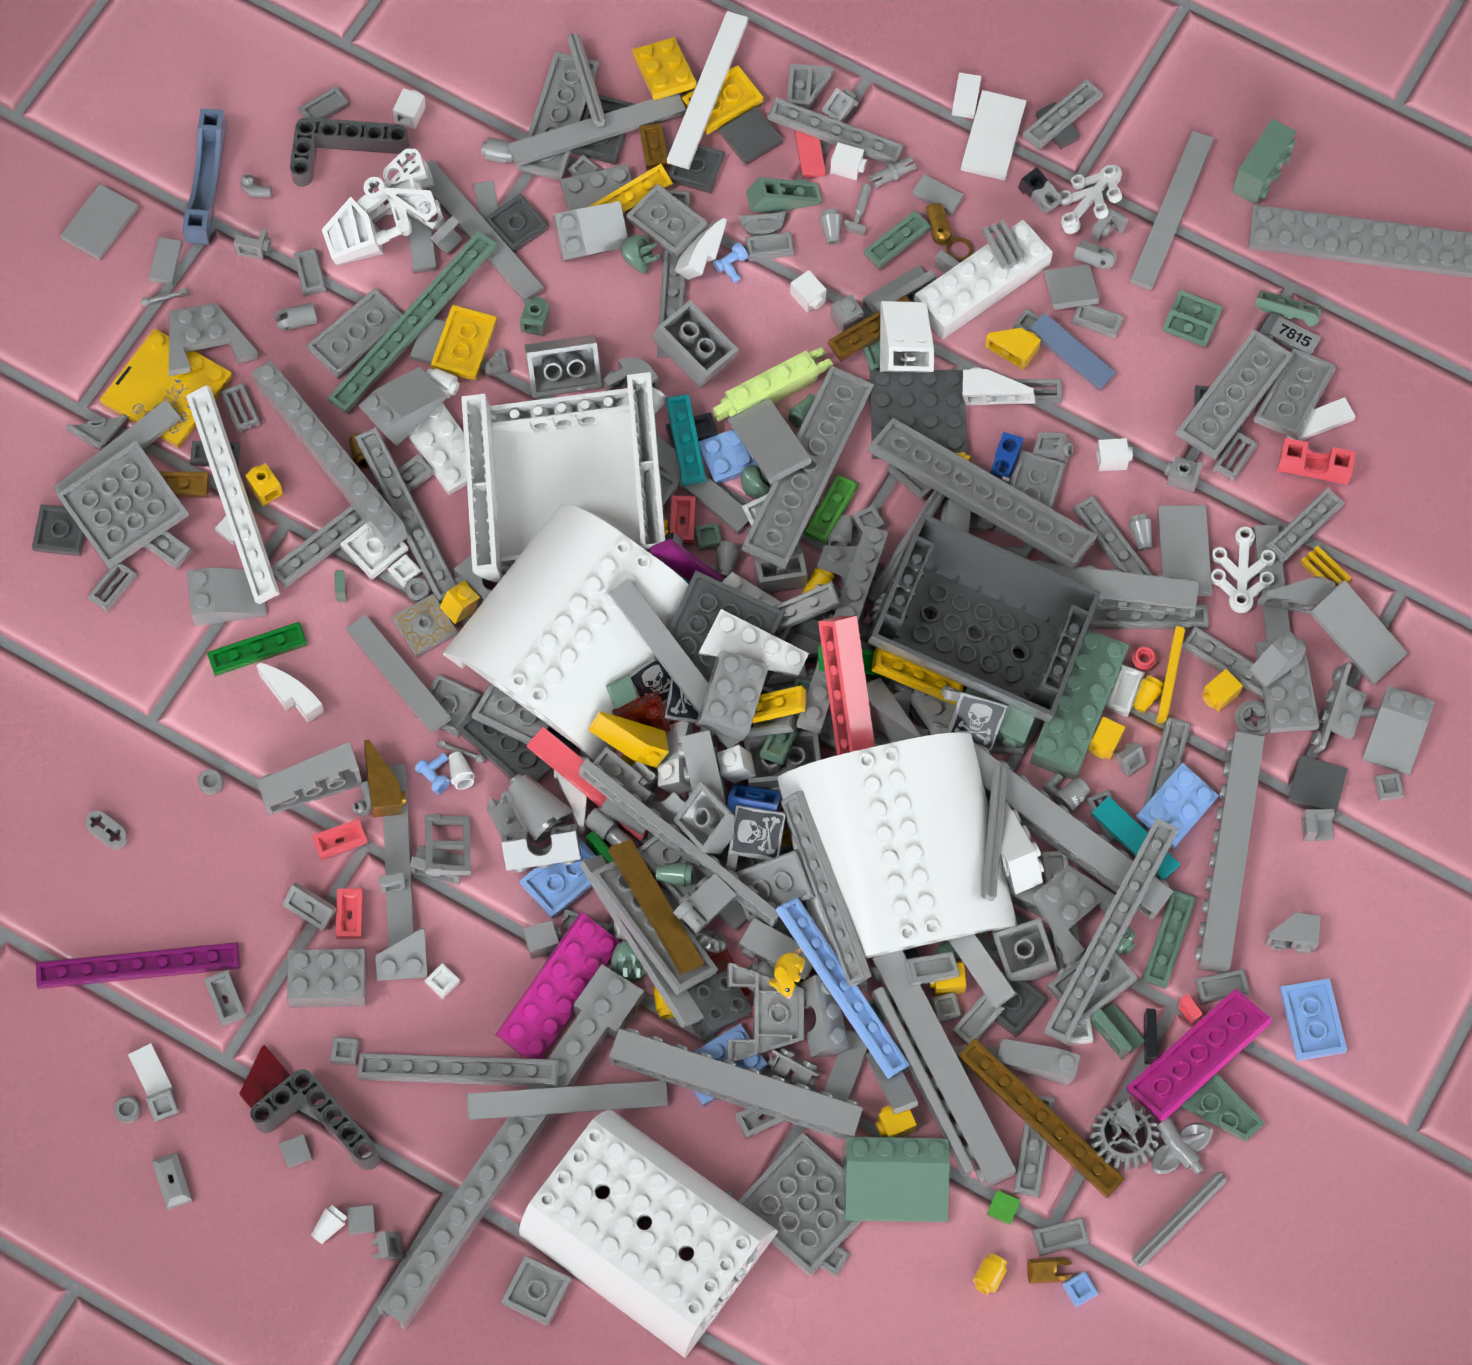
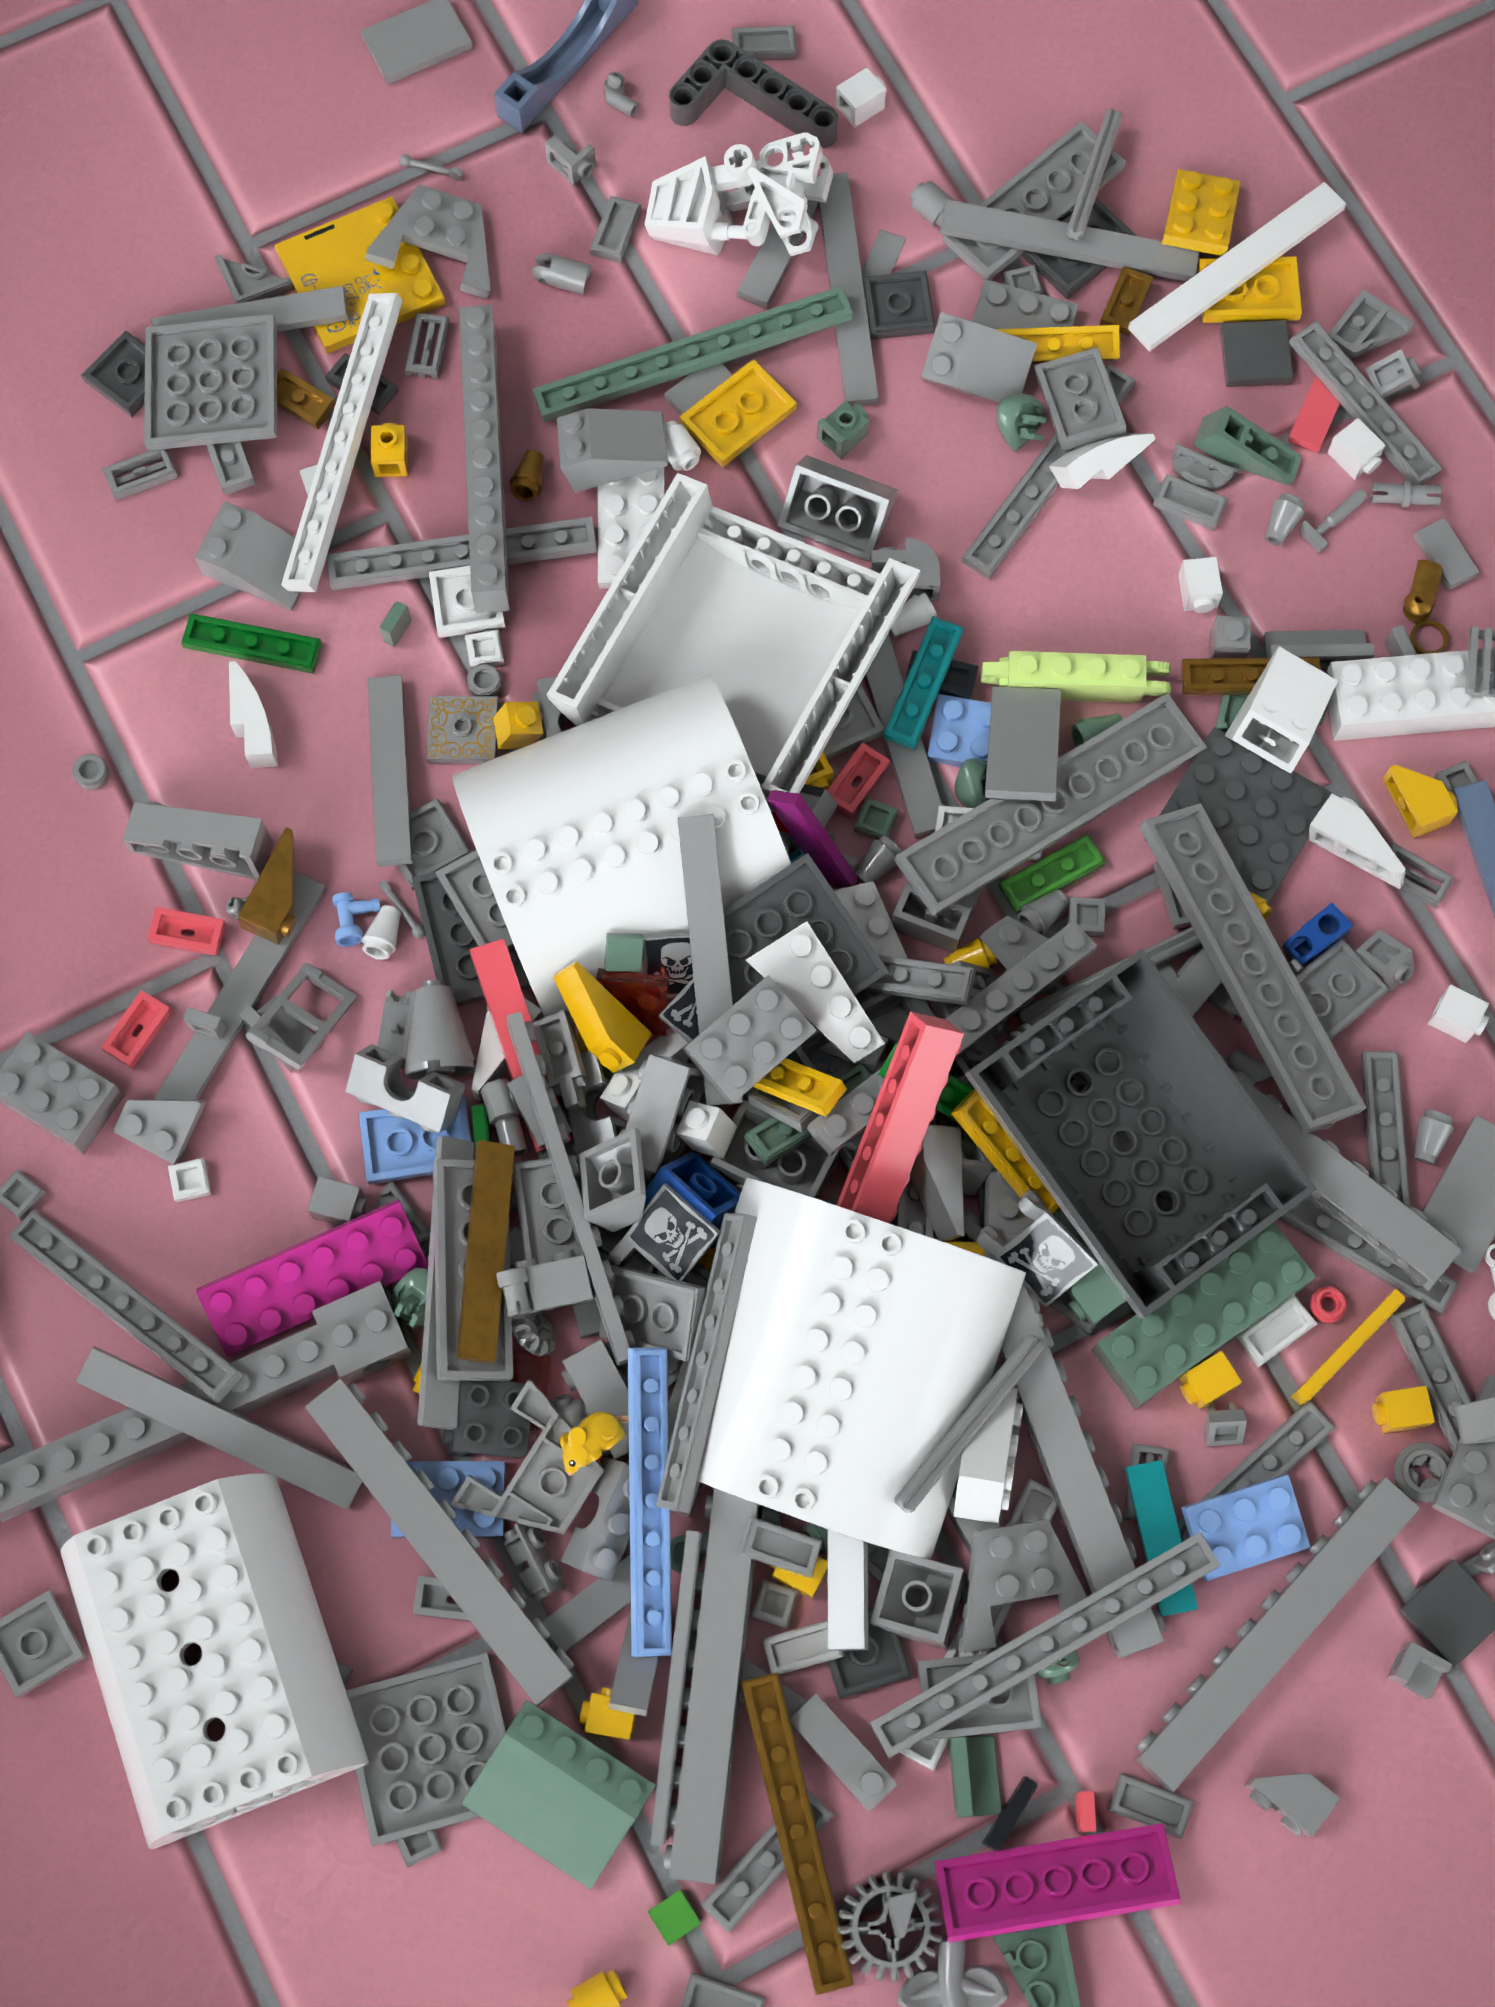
camera: 35 degrees right, 5 degrees up
light grey tile [149,237,182,285] -> none
light grey plate [283,882,337,931] -> none
light grey tile [306,288,403,379] -> none
light grey tile [355,427,457,603] -> none
light grey bracket [430,216,462,254] -> none
light grey tile [485,348,509,376] -> none
light grey brick [652,300,739,388] -> none
sand green cone [656,862,693,887] -> none
dark grey tile [668,145,725,194] -> none
light blue piece [713,242,748,284] -> none
sand green plate [864,210,931,270] -> none
light grey piece [1043,773,1090,813] -> none
yellow cone [1132,675,1164,713] -> none
sand green tile [1142,889,1197,989] -> none
light blue plate [1279,978,1347,1061] -> none

